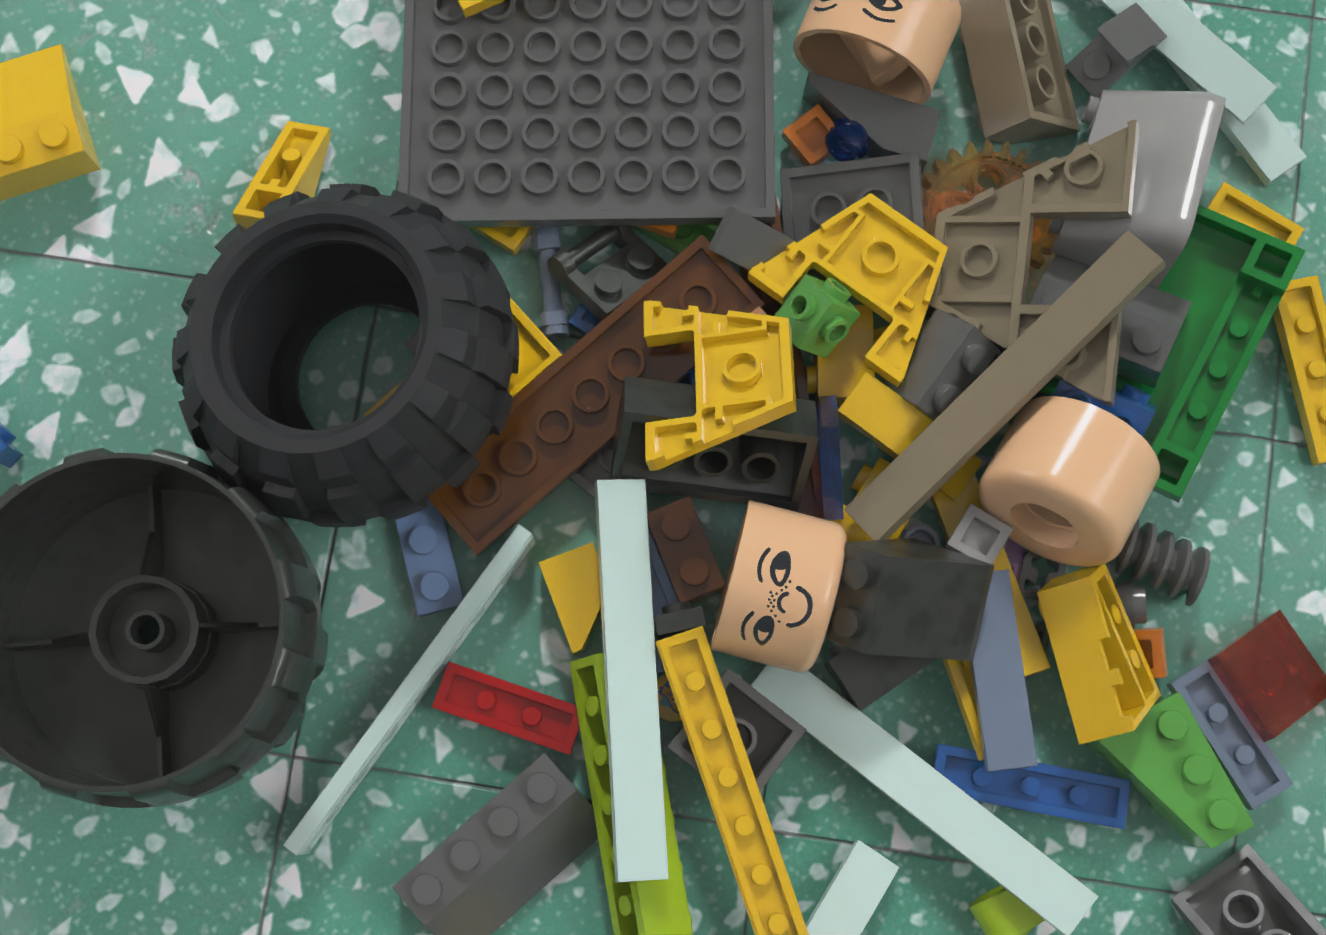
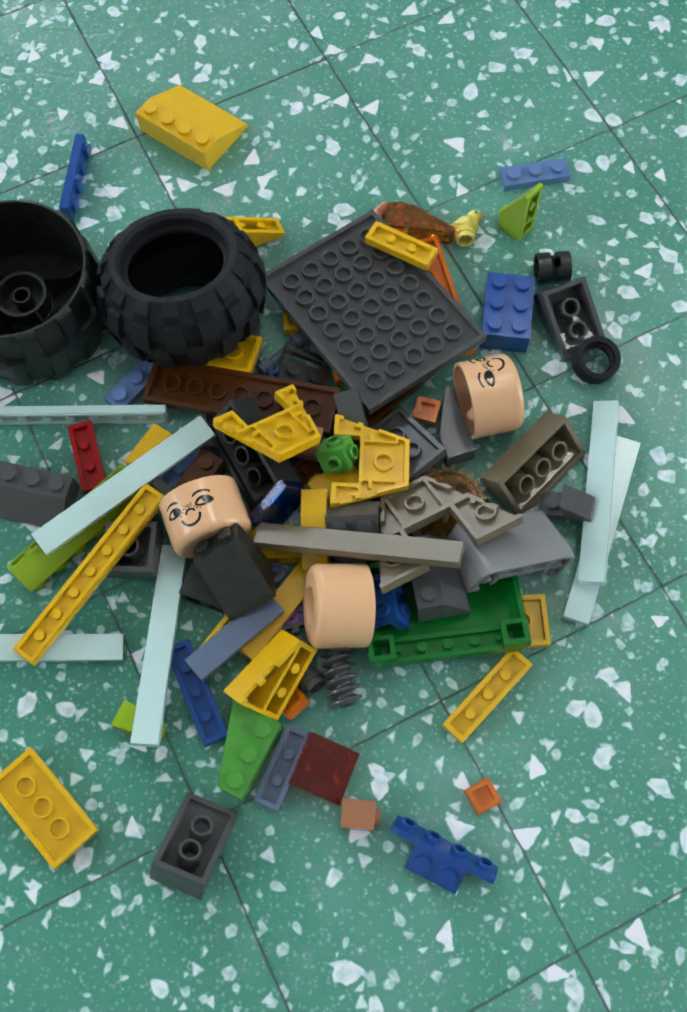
camera: 60 degrees right, 10 degrees down
clear blue plate [825,118,869,162] -> none
light grey plate [945,504,1014,564] -> none

